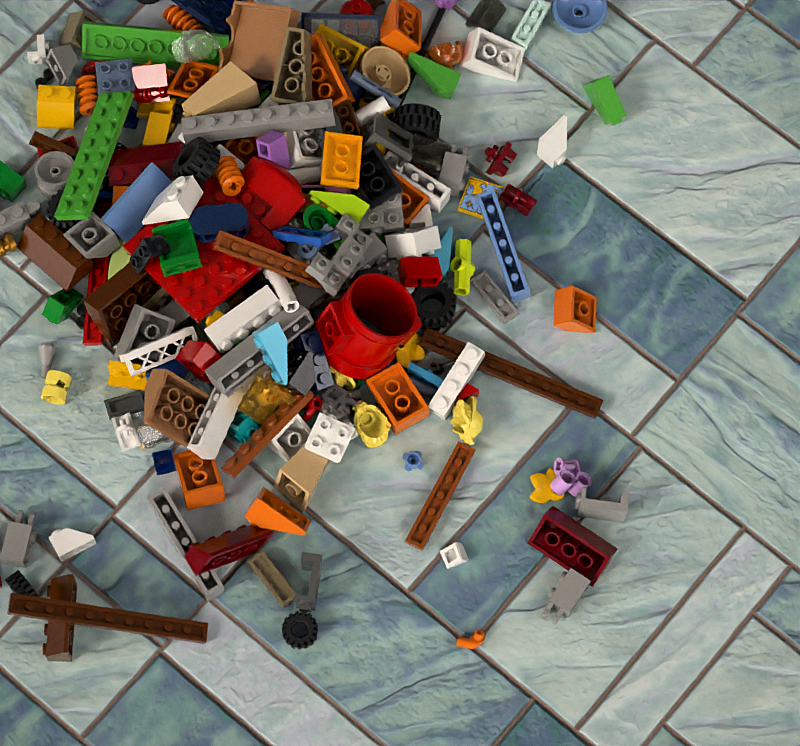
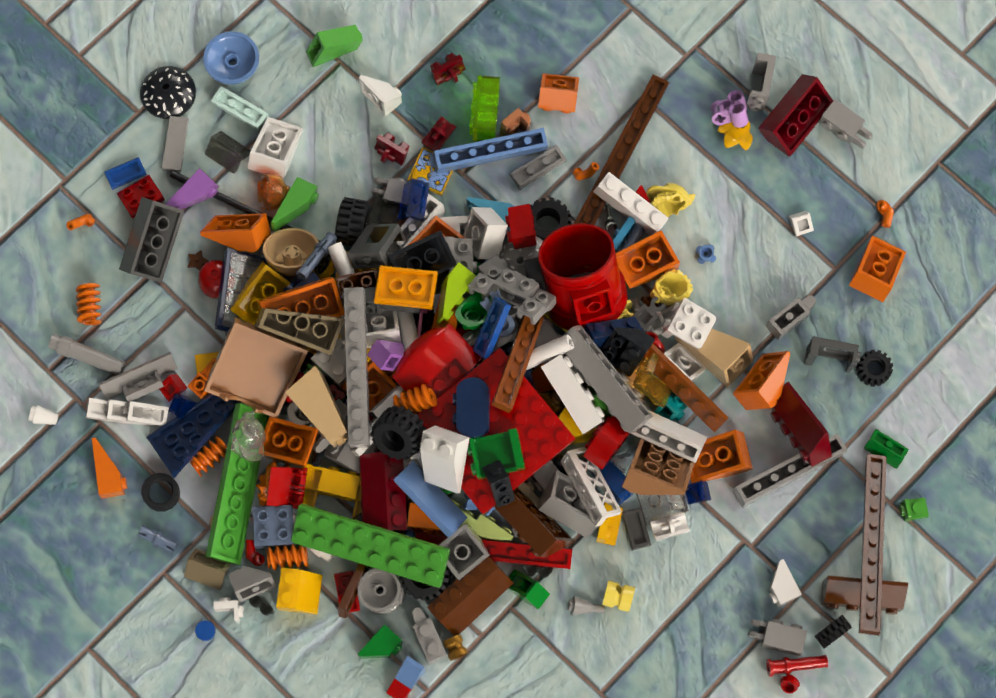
camera: 85 degrees left, 5 degrees up
dark tan plate [247,550,297,609] -> none
medium azure slope [252,321,288,385] -> none
dark orange plate [405,441,476,551] -> none
neon yellow piece [450,239,475,296] -> none
none -> blue tile [195,620,216,641]
none -> clear blue panel [399,178,430,221]
none -> dark red hips [430,53,466,86]
none -> clear neon green brick [469,75,500,142]
none -> nougat bracket [500,108,531,136]
none -> orange arm [572,162,599,181]
none -> light grey hinge [766,295,816,341]
none -> orange slope [849,235,906,302]
none -> green slope [864,429,909,469]
none -> bright green bracket [899,497,929,521]

